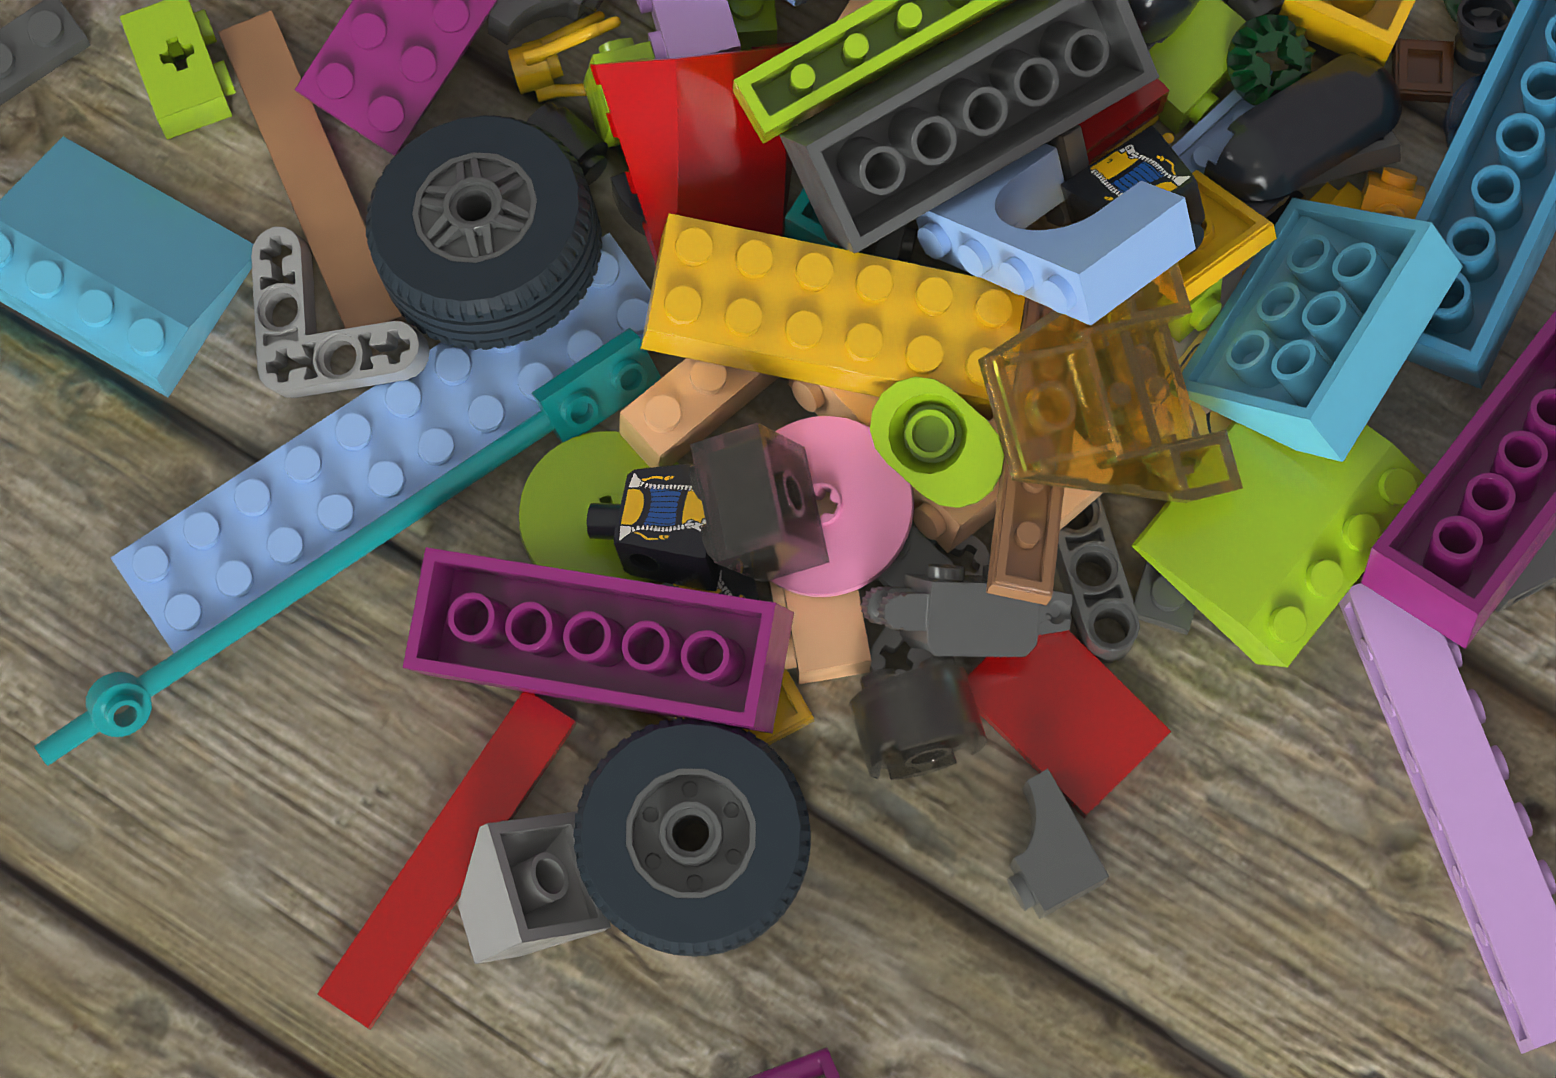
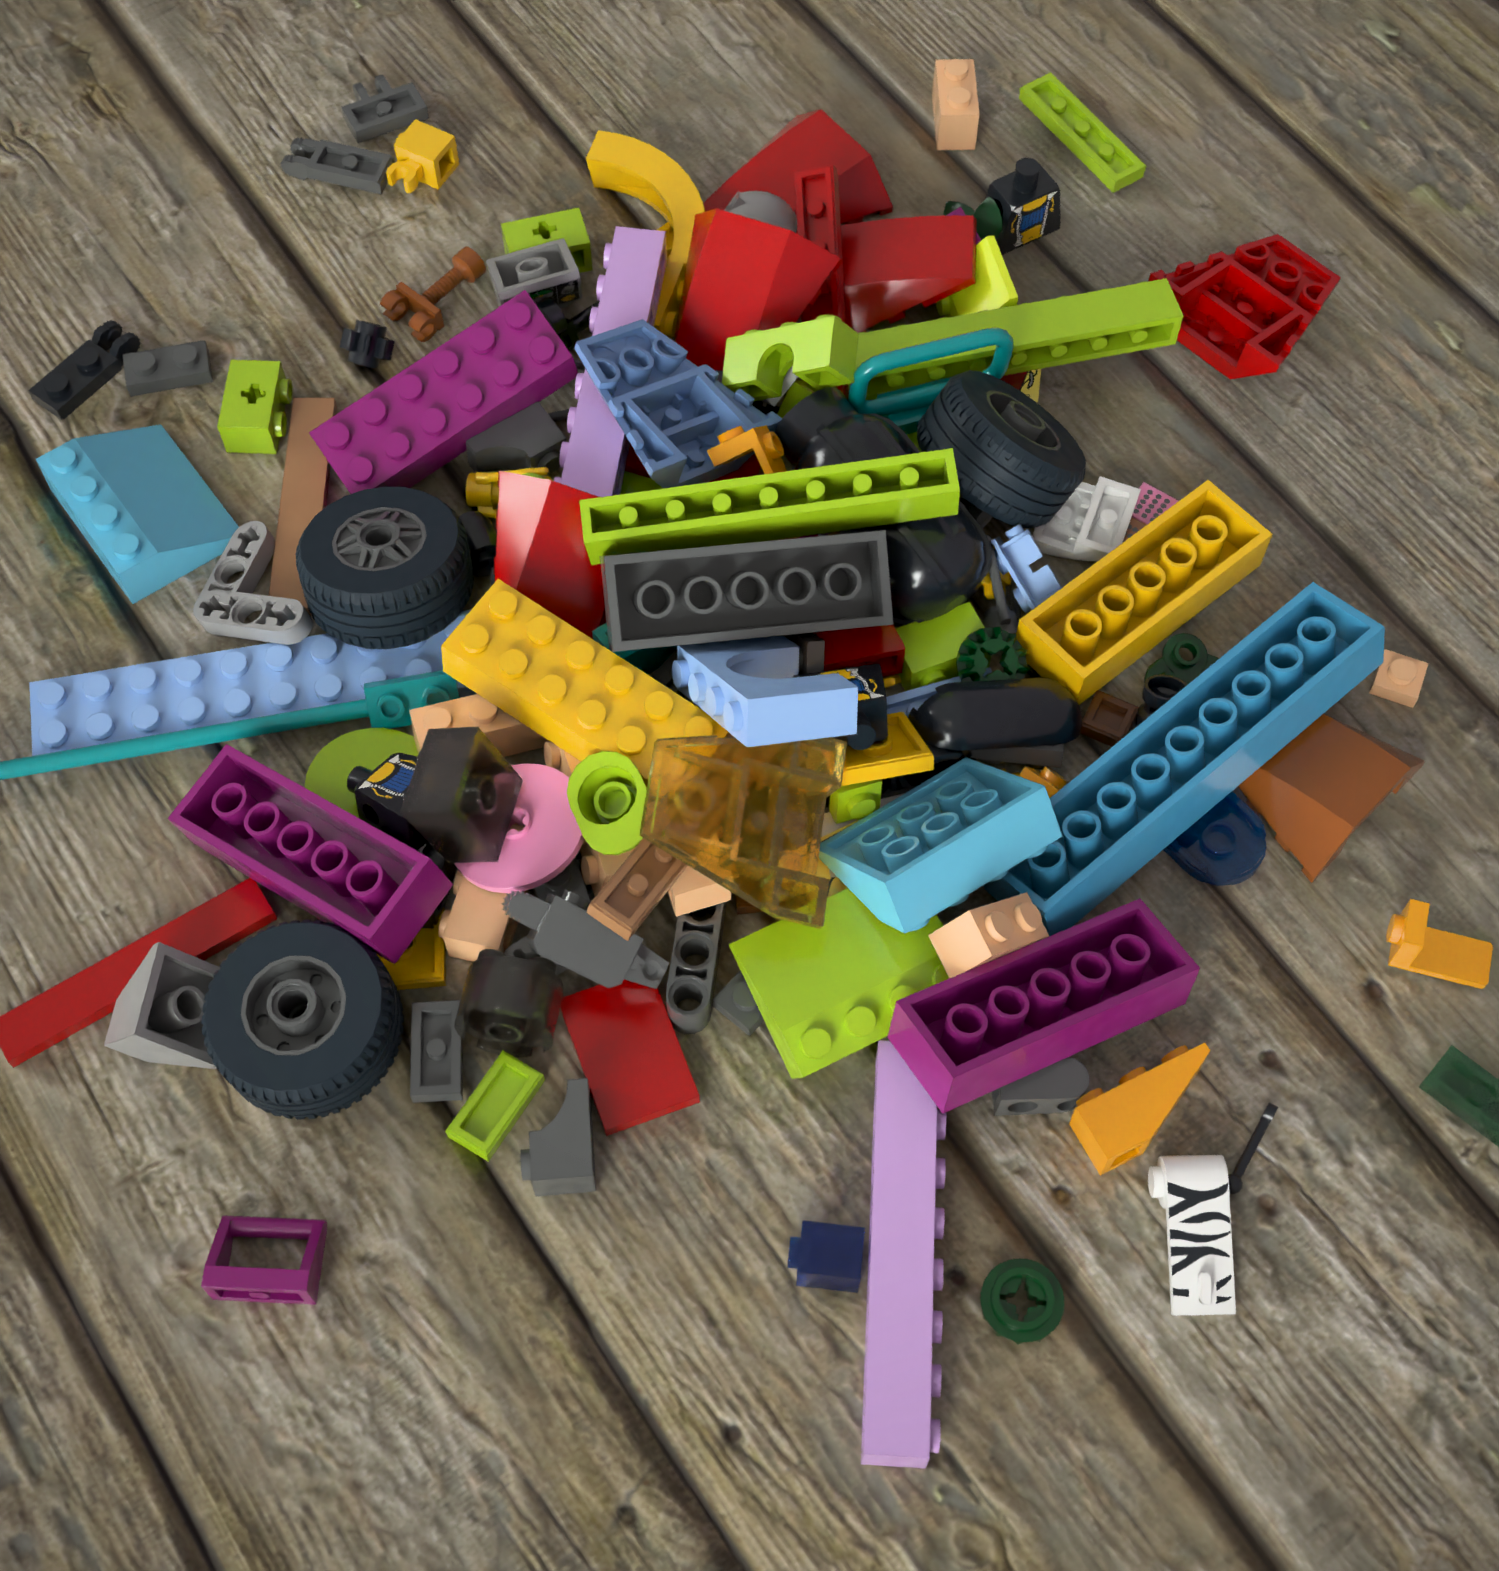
camera: 25 degrees right, 15 degrees down
none -> dark grey plate [410,1000,464,1103]
none -> lime tile [445,1050,545,1162]
none -> clear blue brick [787,1220,865,1293]
none -> light nougat brick [928,892,1049,978]

